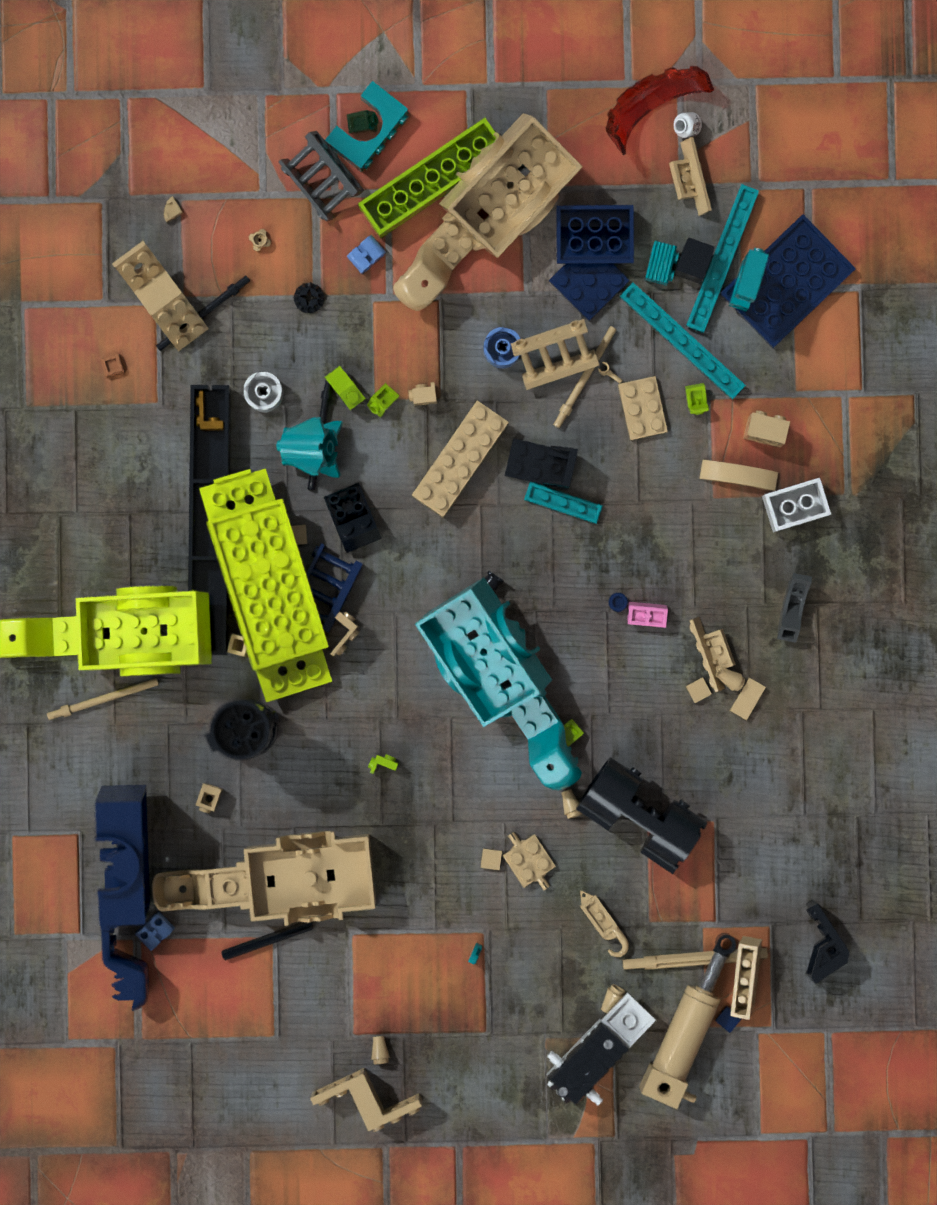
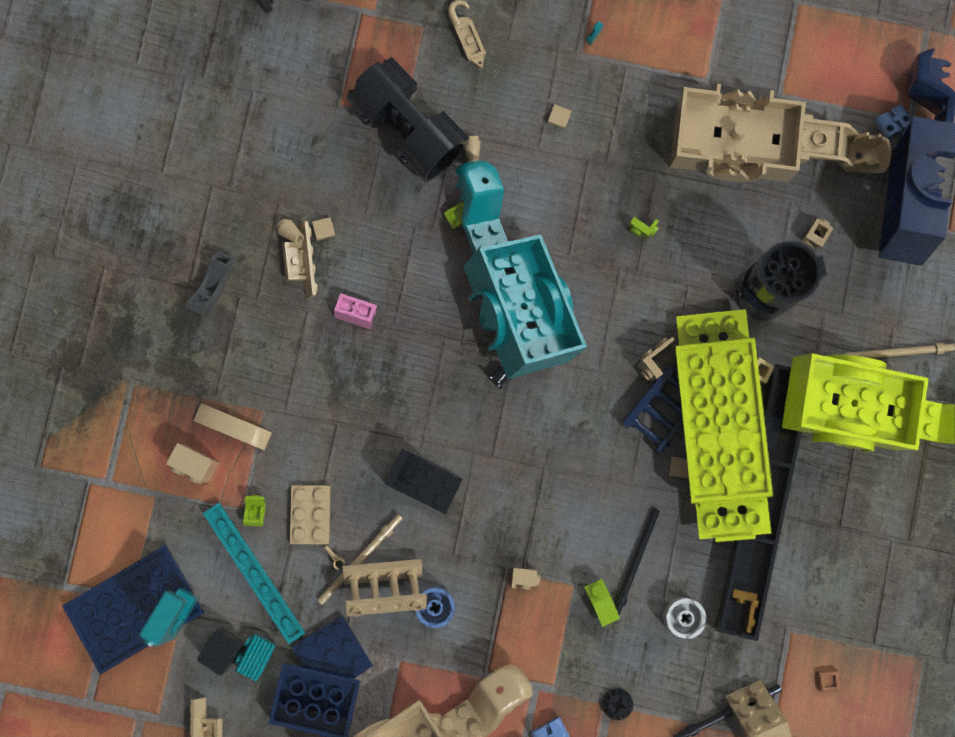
camera: 170 degrees left, 5 degrees down
black axle [221,922,313,960] -> none
teal brick [276,417,343,478] -> none
black slope [324,482,382,553] -> none
lime bracket [367,383,399,417] -> none
tan brick [412,401,509,518] -> none
tan plate [502,832,556,891] -> none
teal tile [524,482,602,524] -> none
dark blue tile [608,593,628,612] -> none
teal plate [685,184,759,333] -> none
tan tile [729,678,766,720] -> none
white brick [762,478,831,533] -> none

